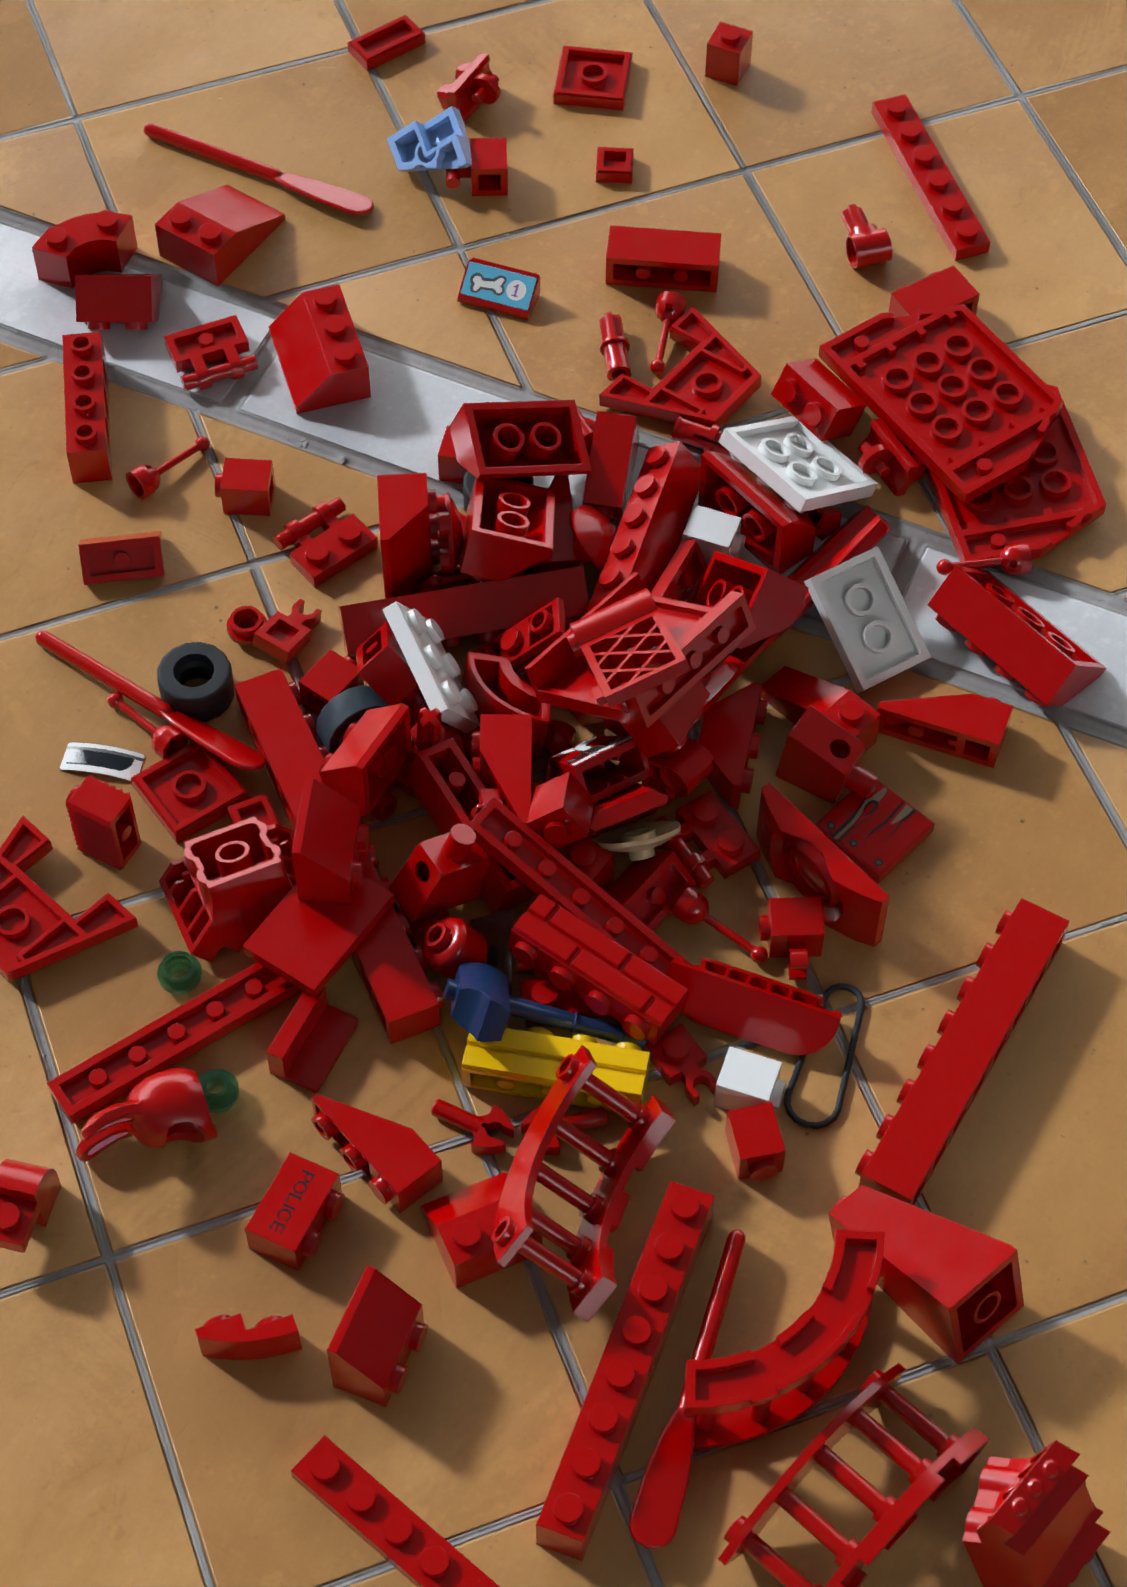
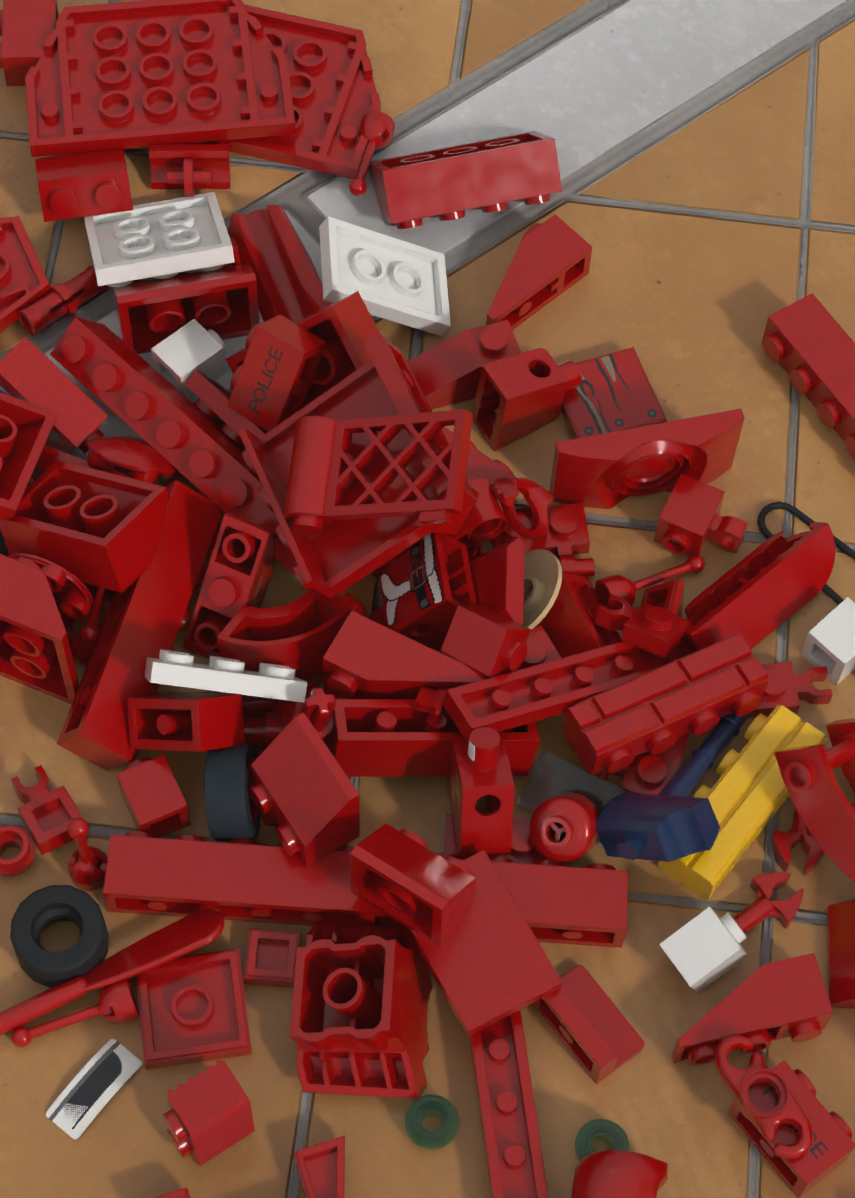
camera: 65 degrees left, 5 degrees up
none -> red hinge [67,818,108,891]
none -> red brick [227,315,327,432]
none -> red piece [491,477,555,539]
none -> red plate [595,594,690,659]
none -> red slope [640,578,684,618]
none -> white brick [659,906,749,993]
none -> red piece [715,1035,812,1159]

